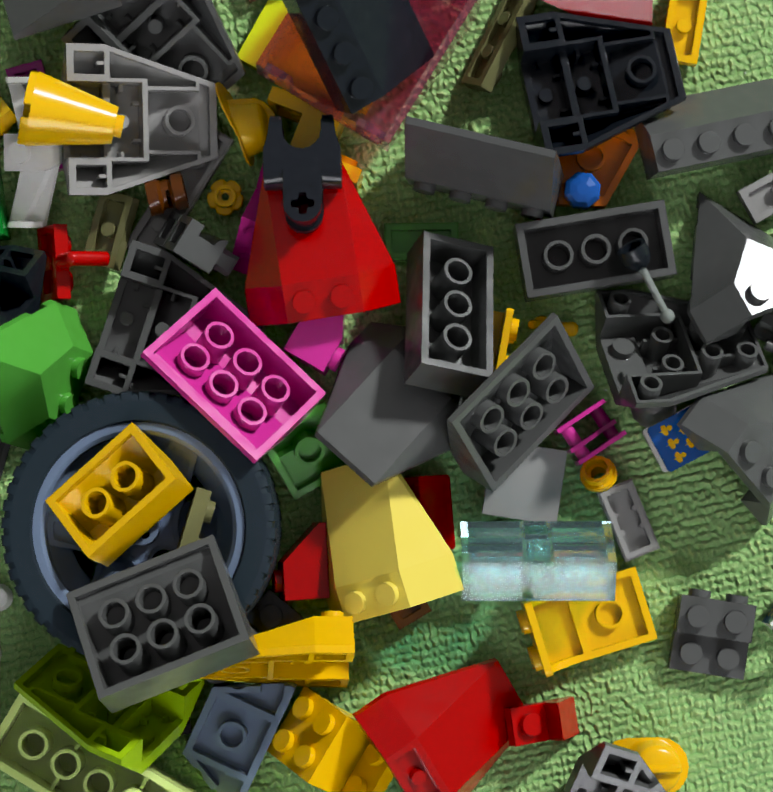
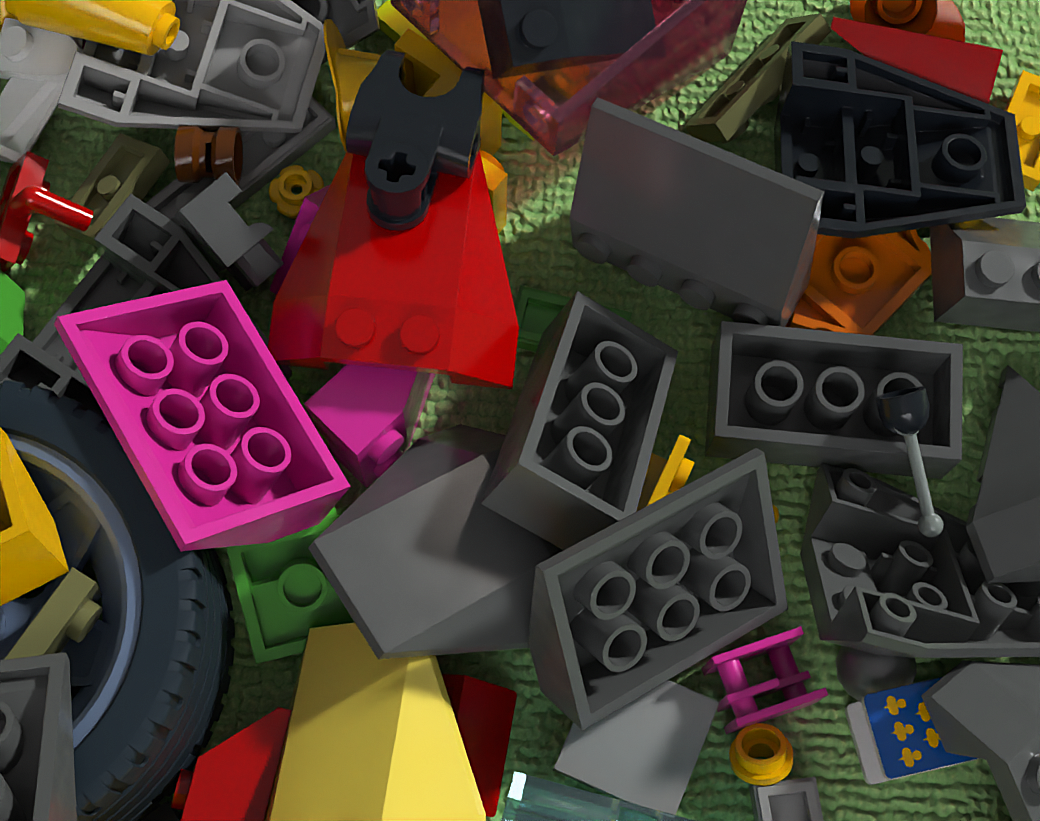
camera: 10 degrees right, 15 degrees down
blue tile [564,172,601,210] -> none

